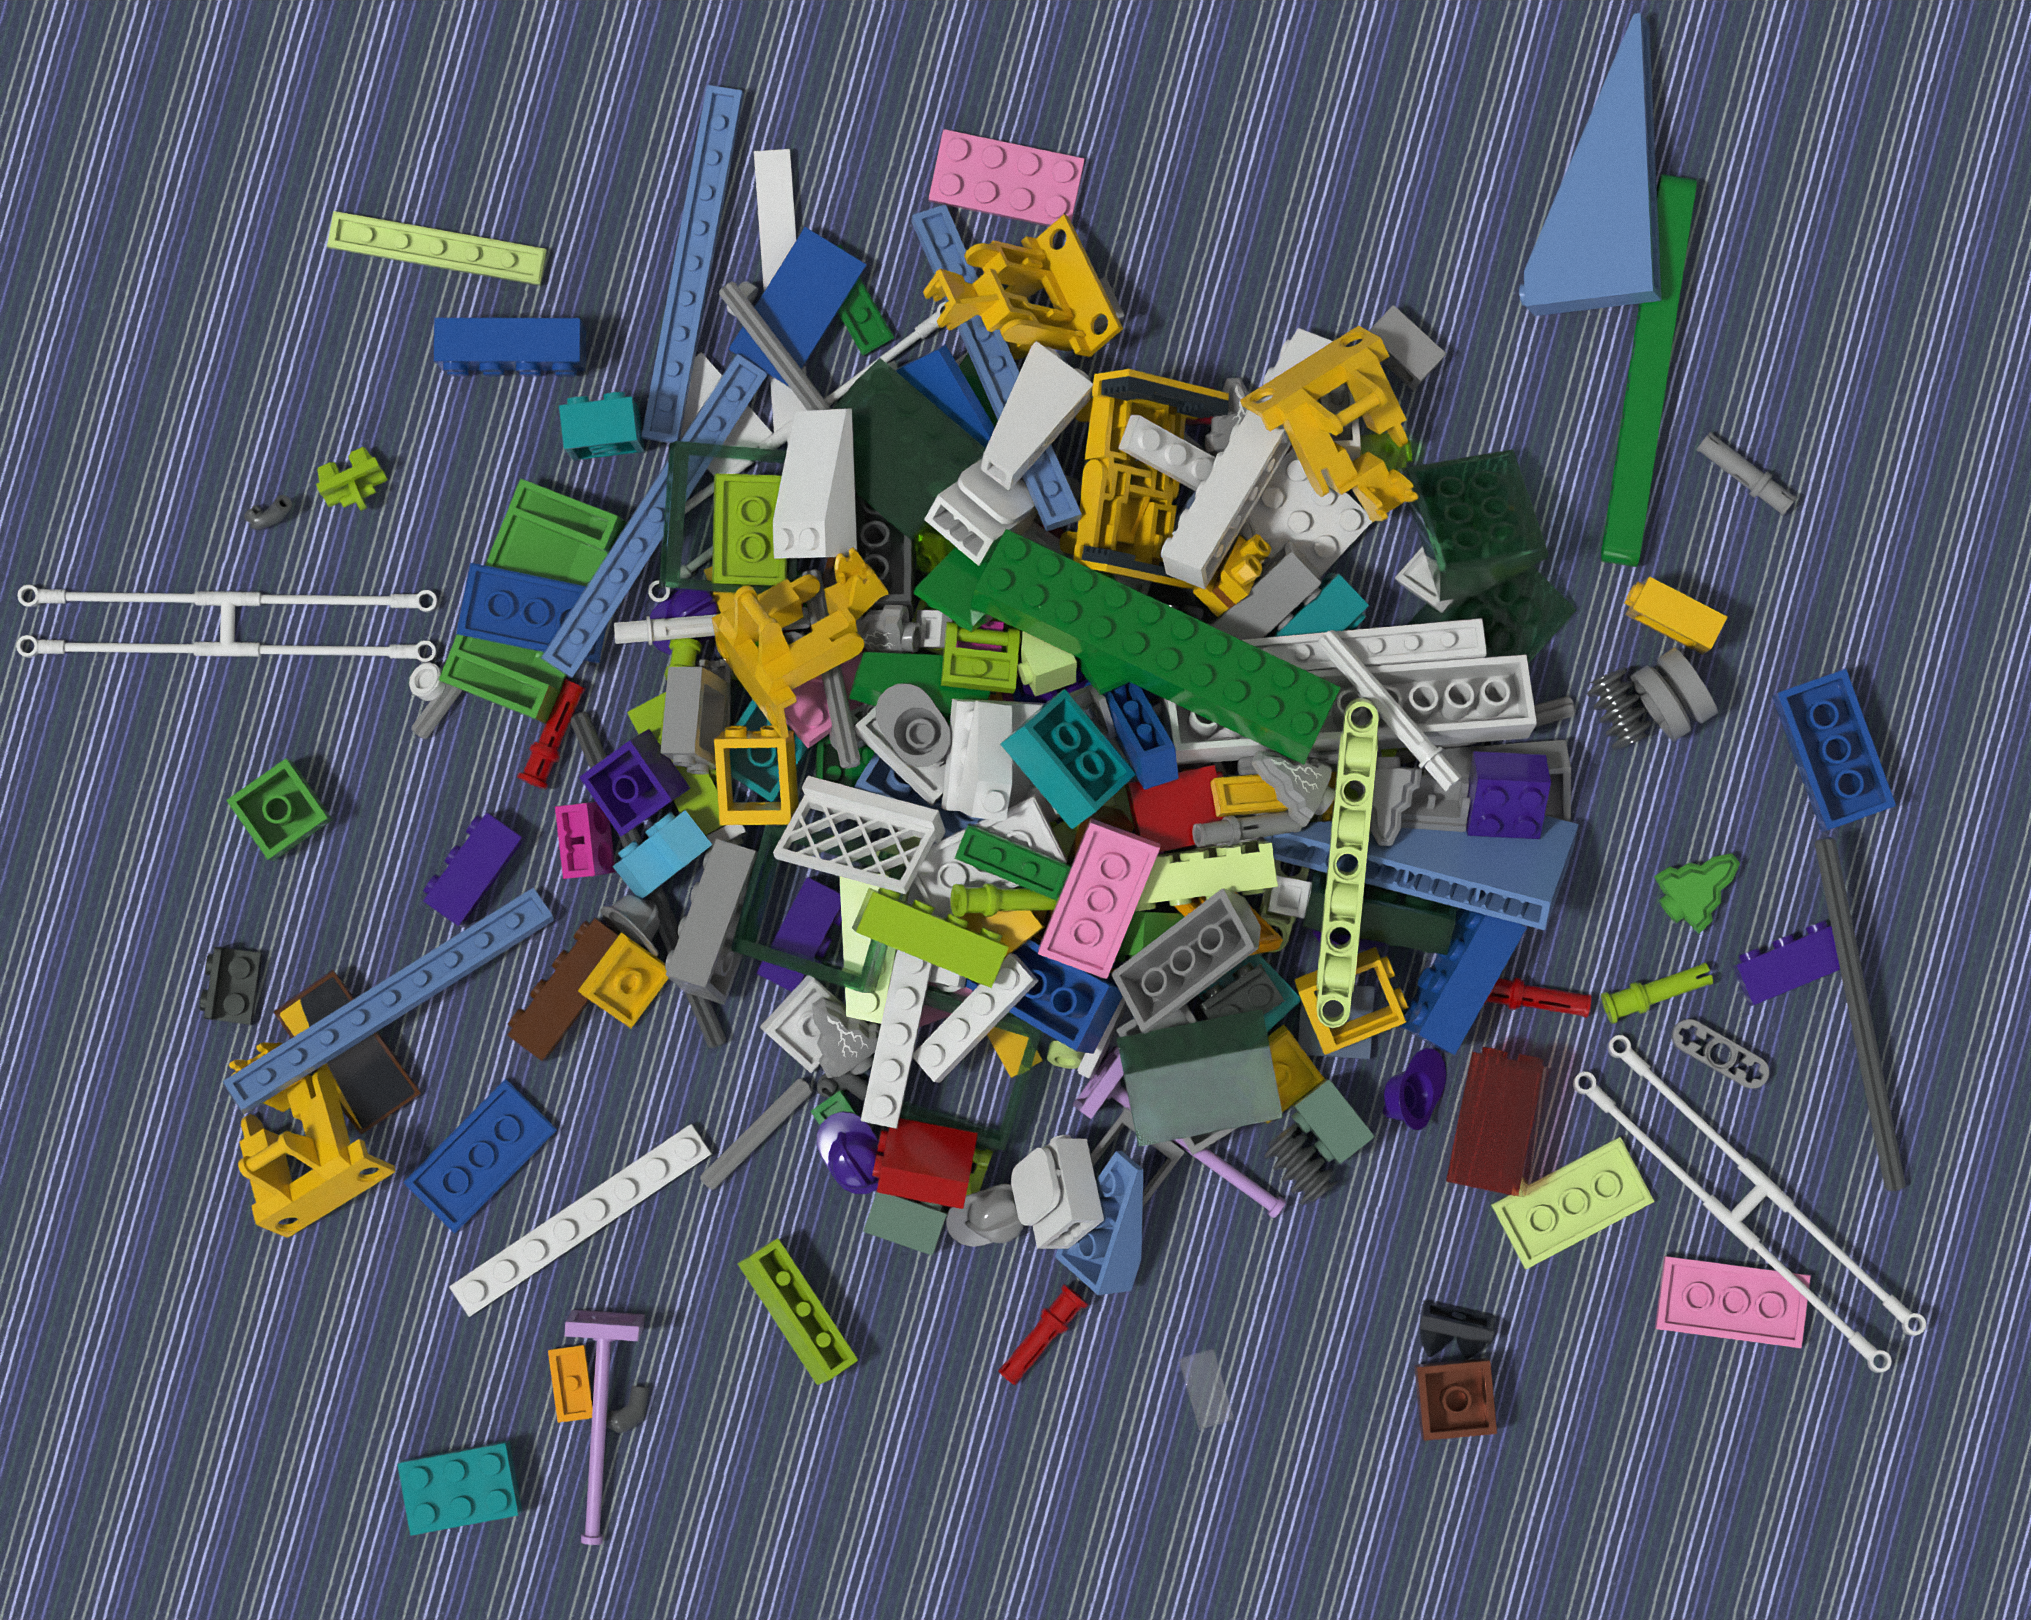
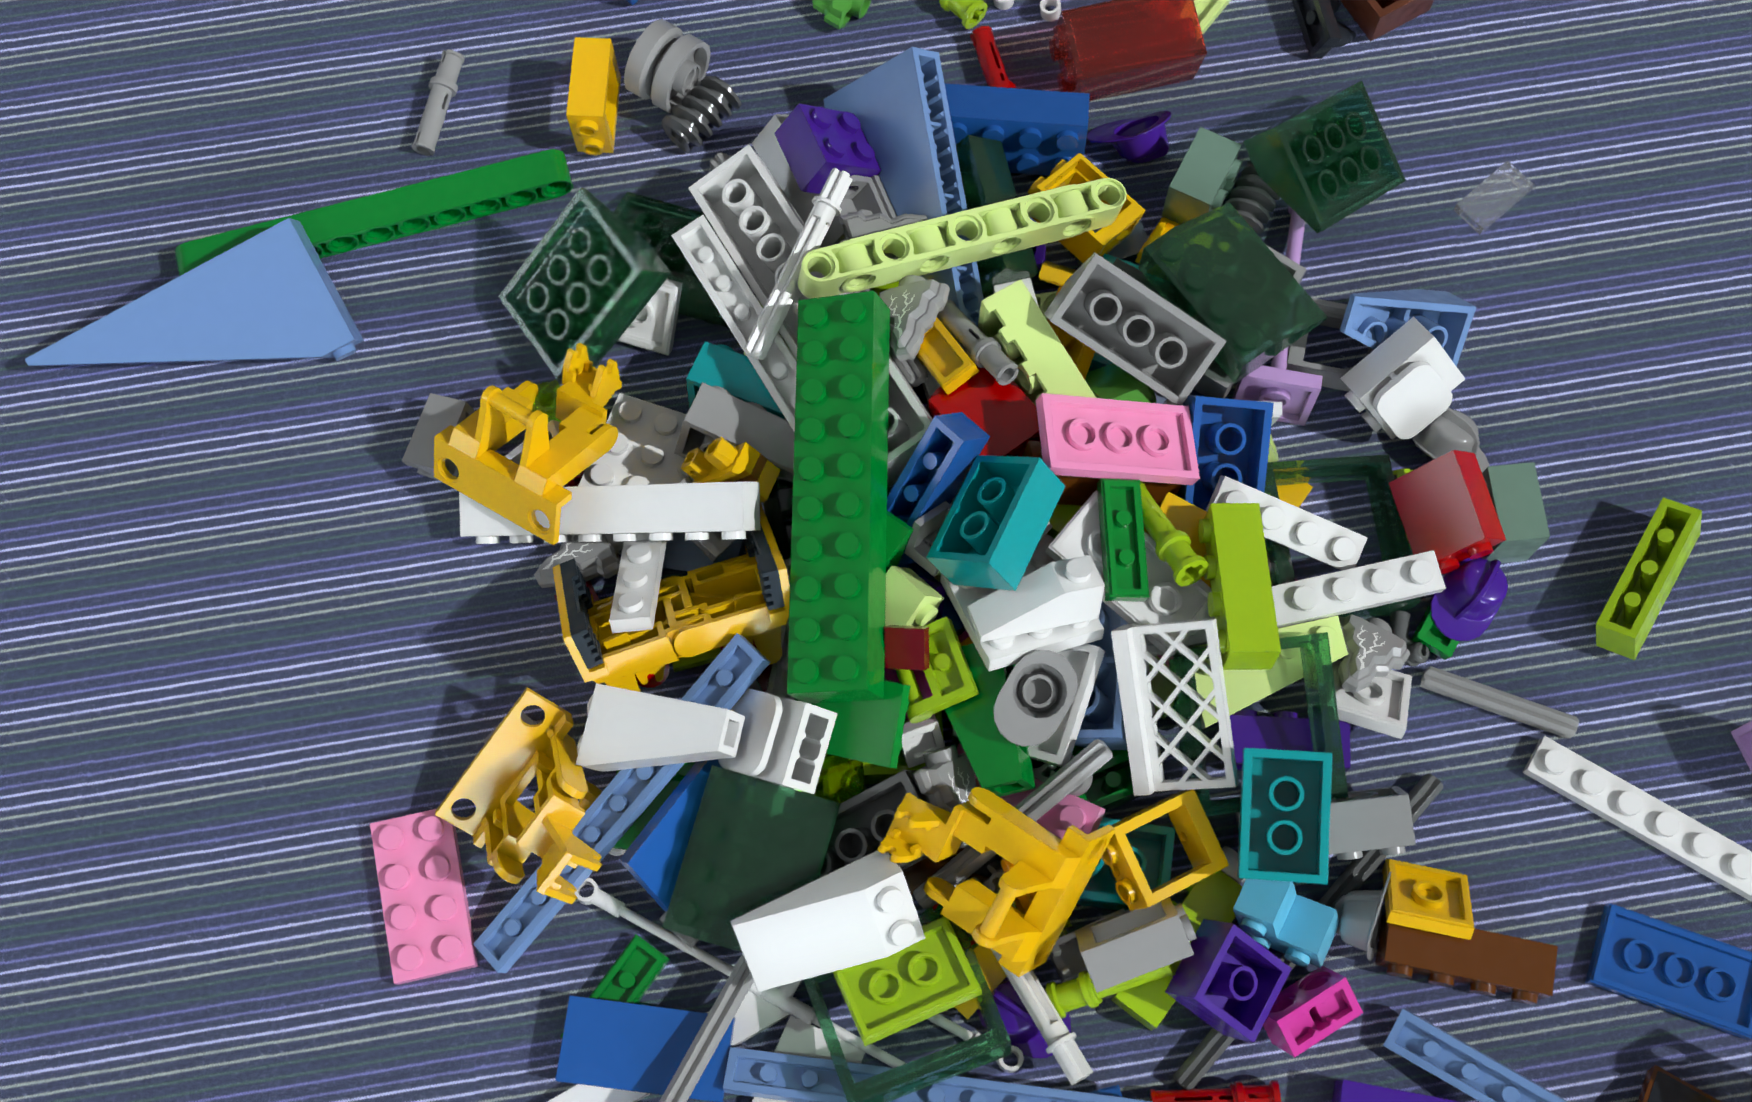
camera: 120 degrees left, 15 degrees down
red pin [998,1284,1089,1386] -> none
none -> dark red tile [885,625,929,671]
none -> yellow tile [1038,261,1076,287]
none -> teal brick [1237,748,1333,884]
none -> clear green slope [1243,80,1406,233]

